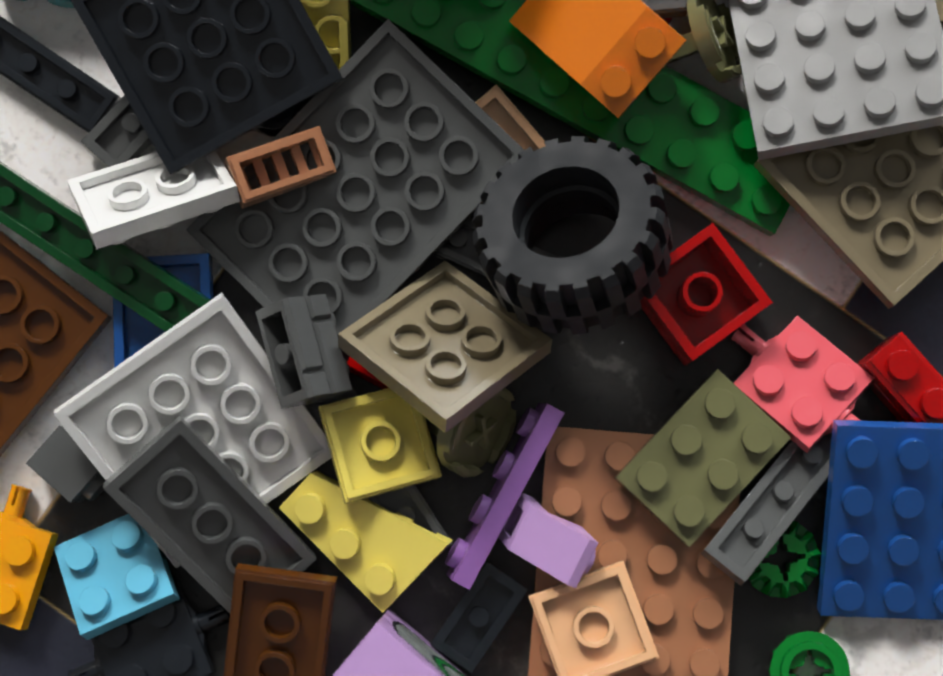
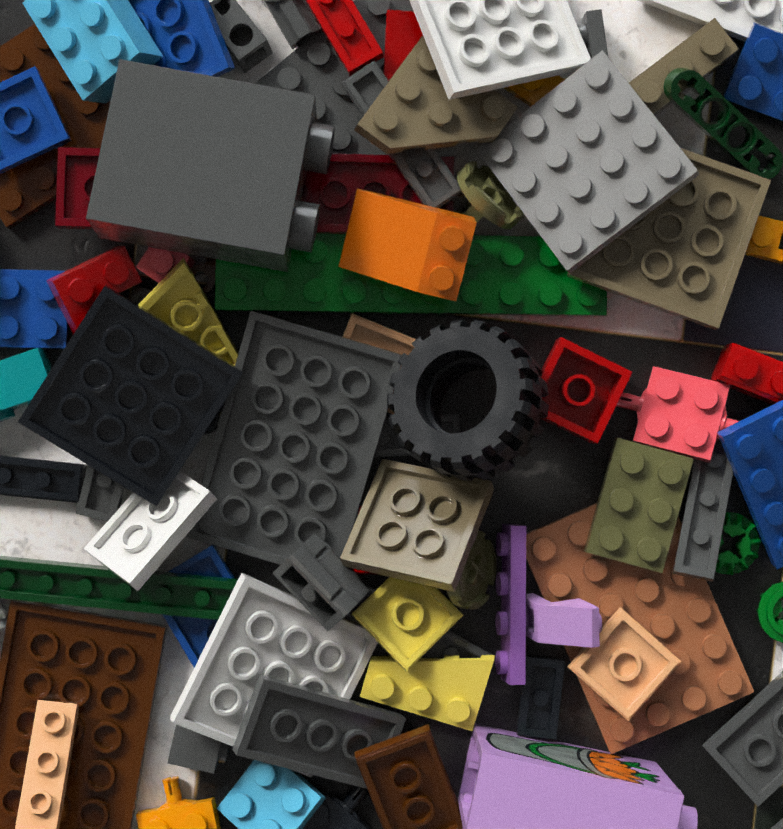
camera: 30 degrees left, 5 degrees up
nougat slope [225,126,337,209] -> none

